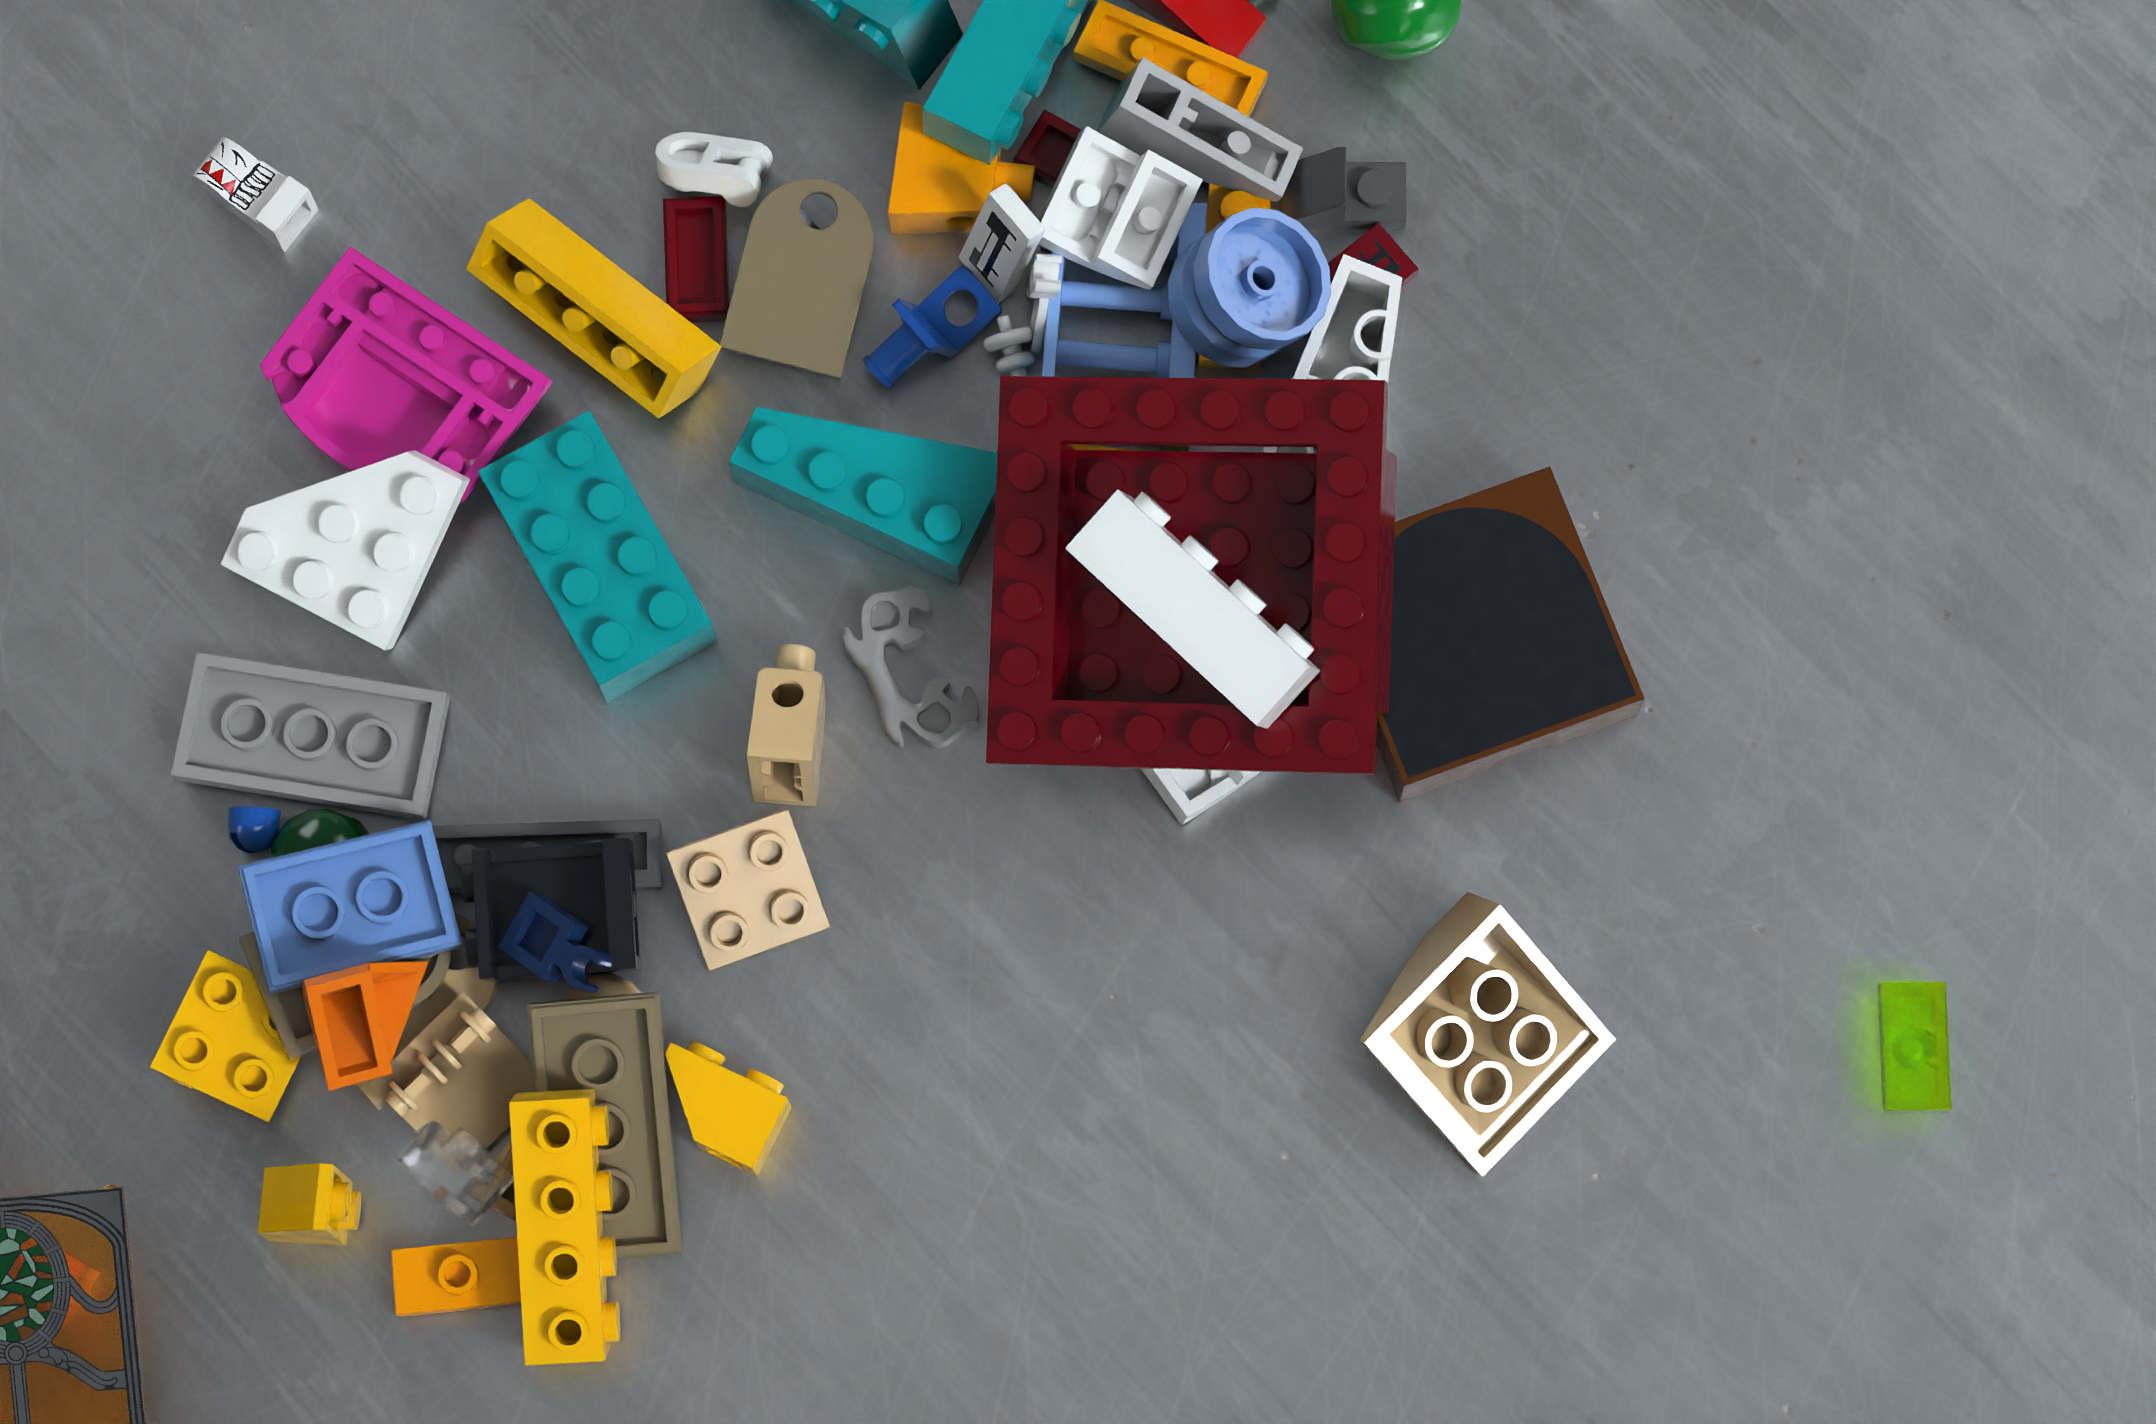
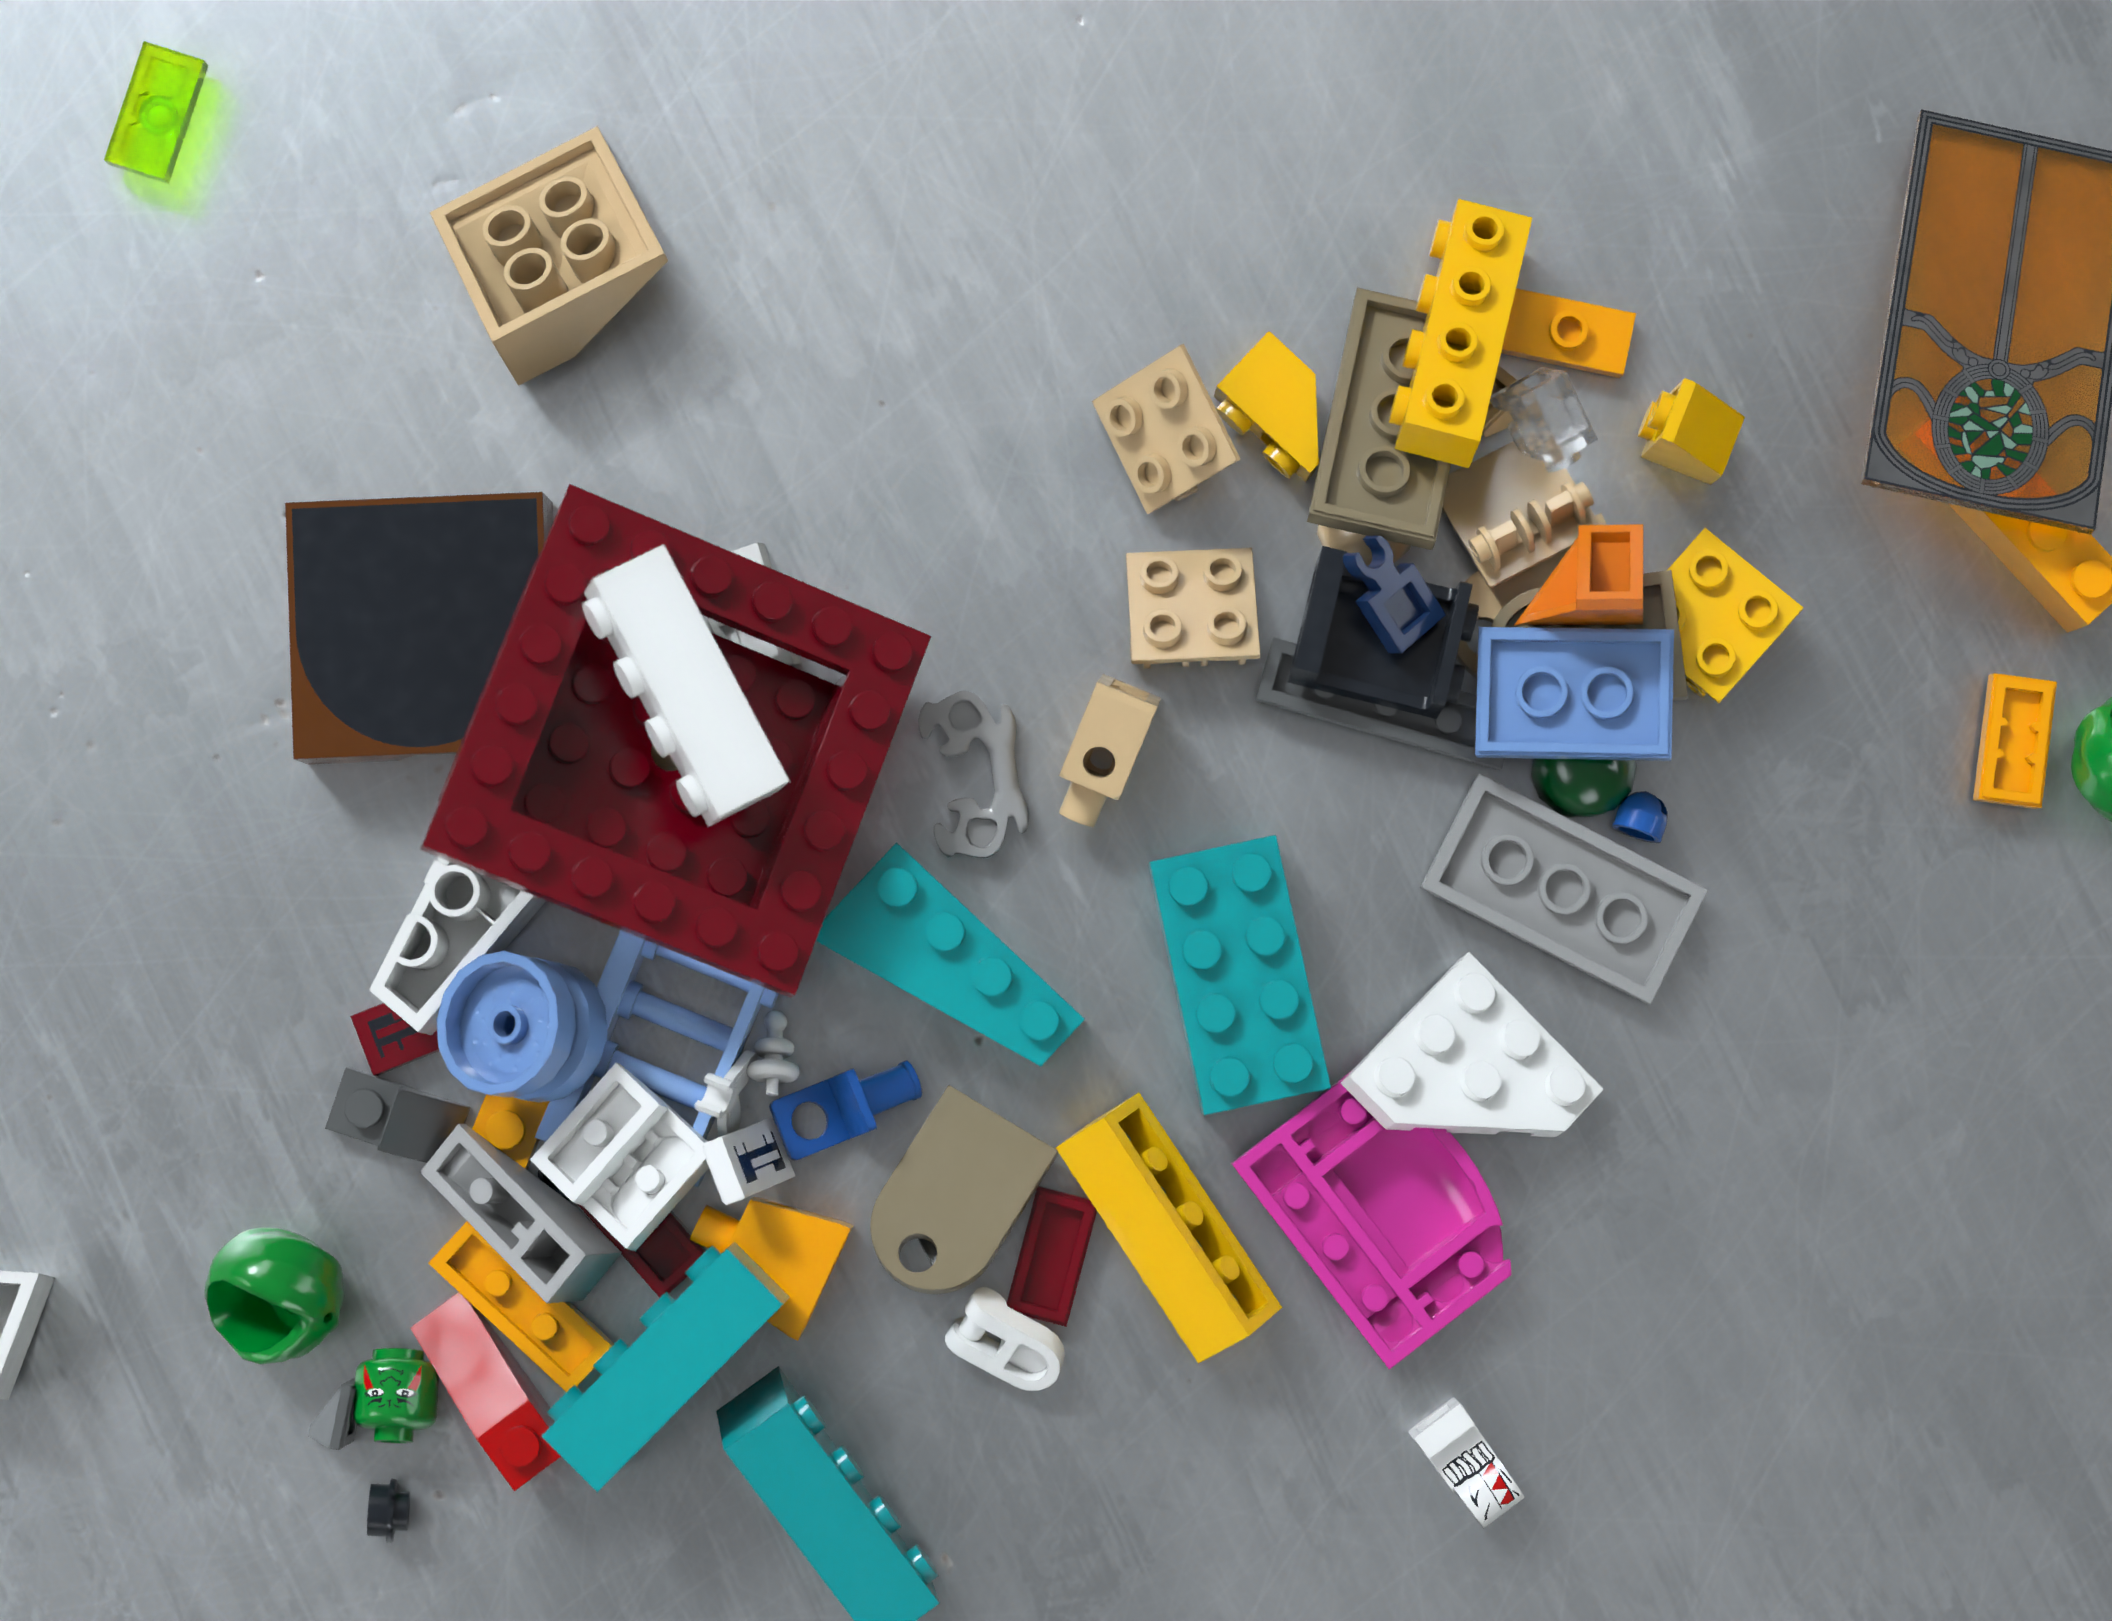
camera: 165 degrees left, 10 degrees up
none -> tan hinge [1092,344,1241,514]

